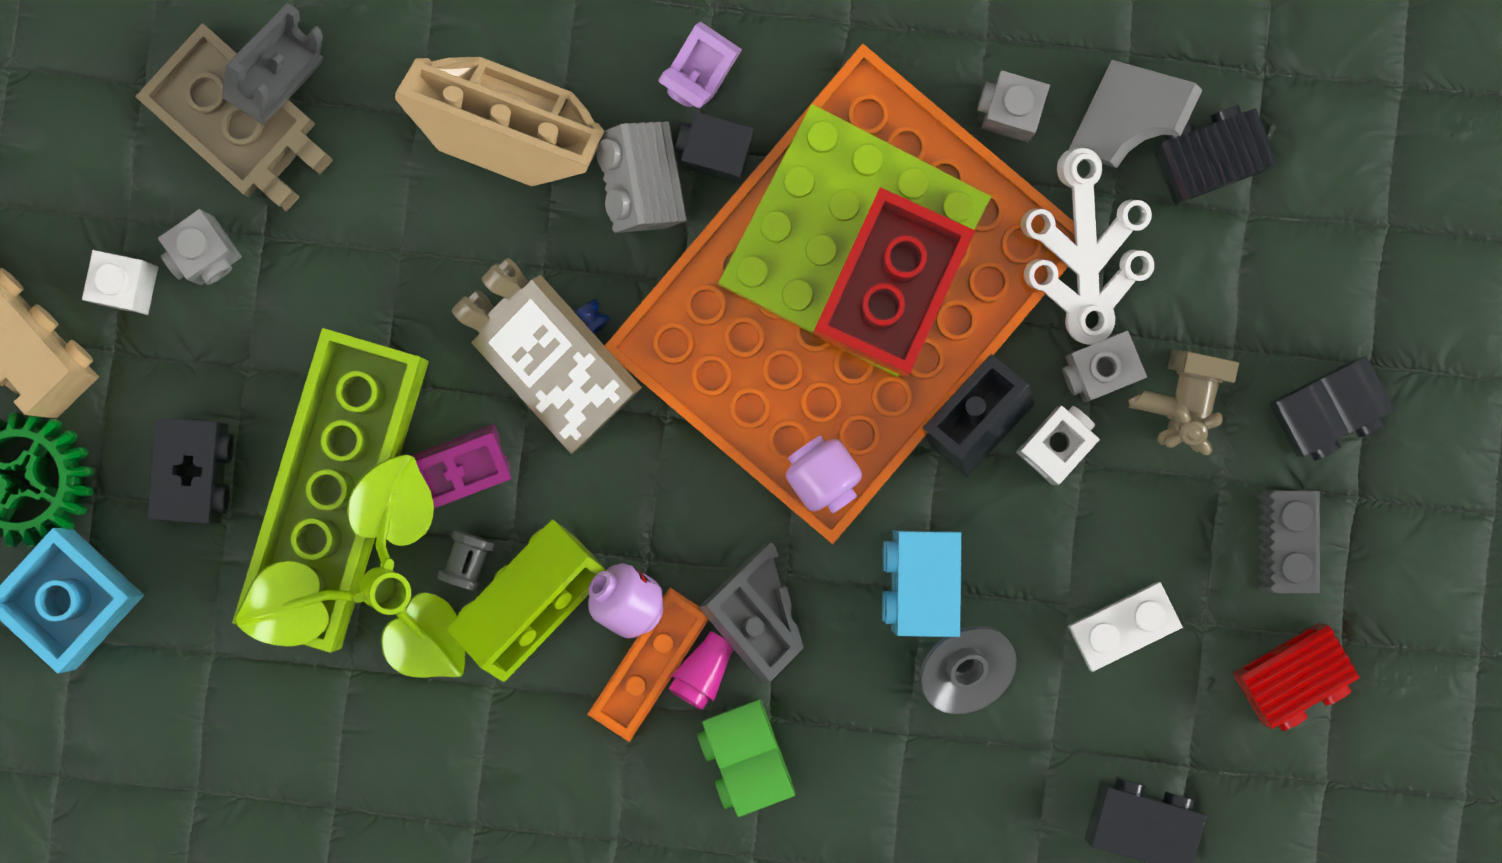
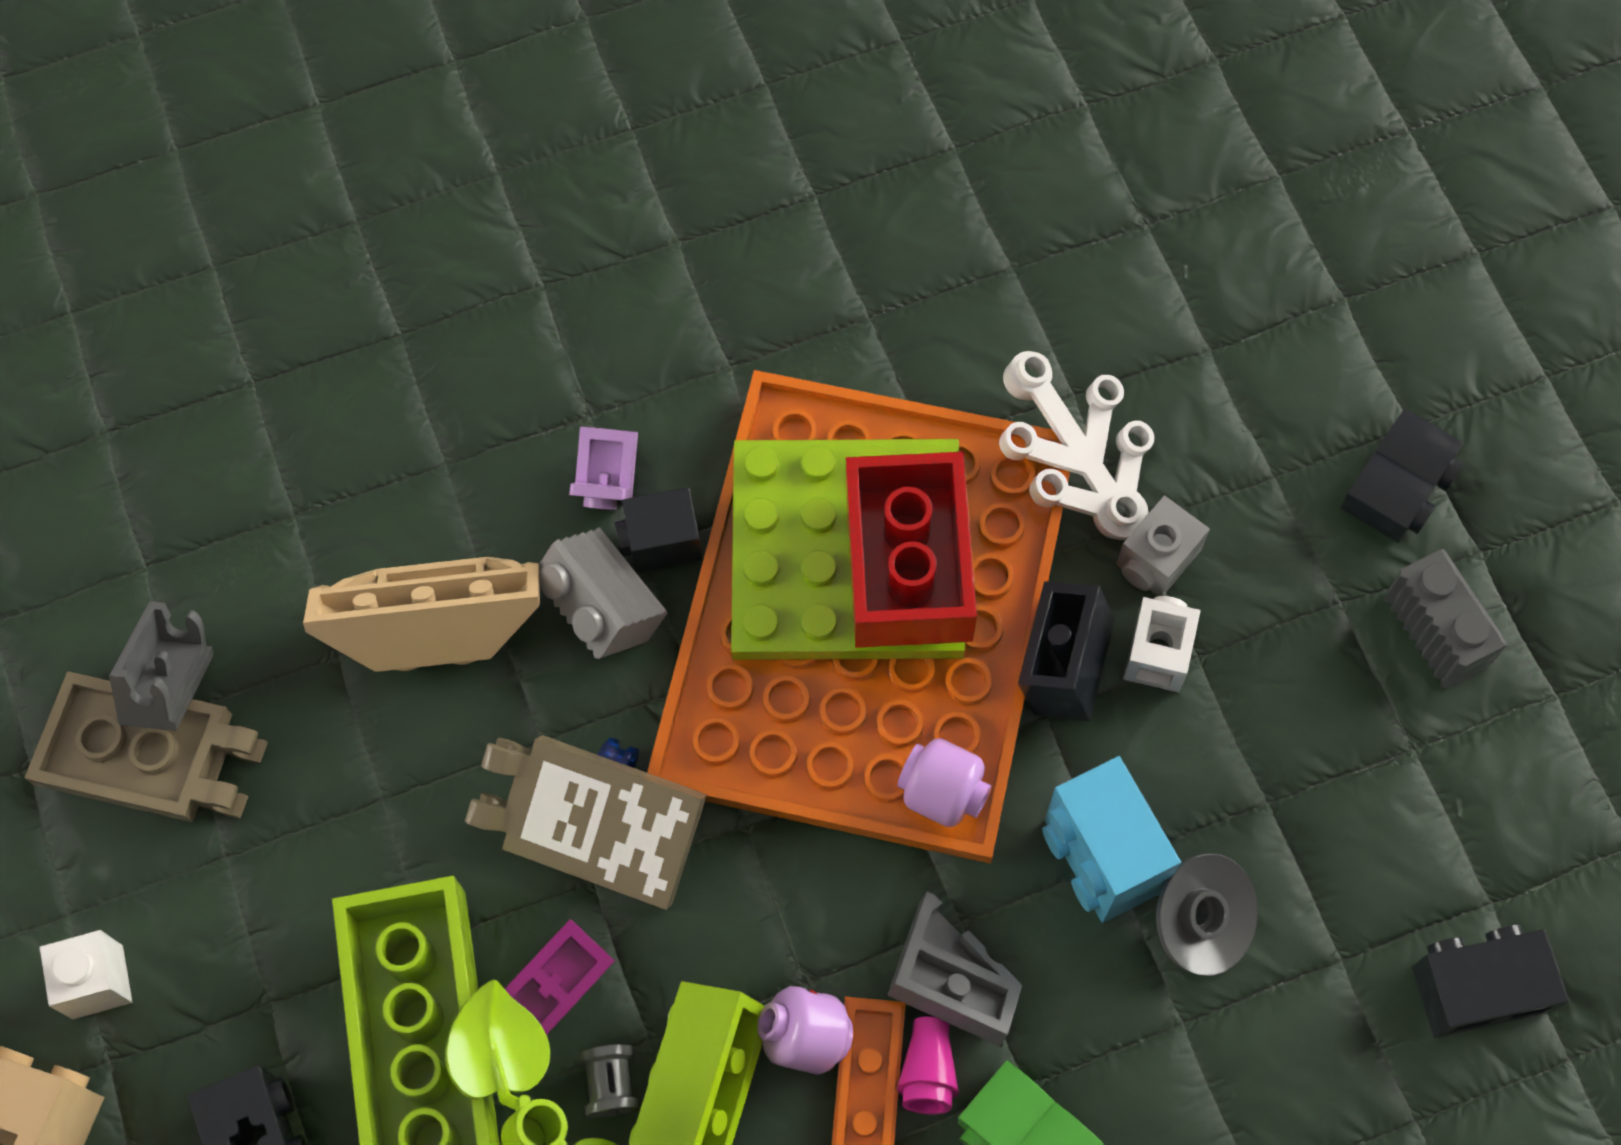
camera: 25 degrees left, 20 degrees down
light grey brick [158,209,242,286] -> none
light grey brick [977,70,1050,143] -> none
white plate [1068,582,1183,672] -> none
light grey tile [1069,60,1202,168] -> none
dark tan piece [1128,349,1239,456] -> none
black brick [1154,105,1278,205] -> none
red brick [1232,623,1360,731] -> none

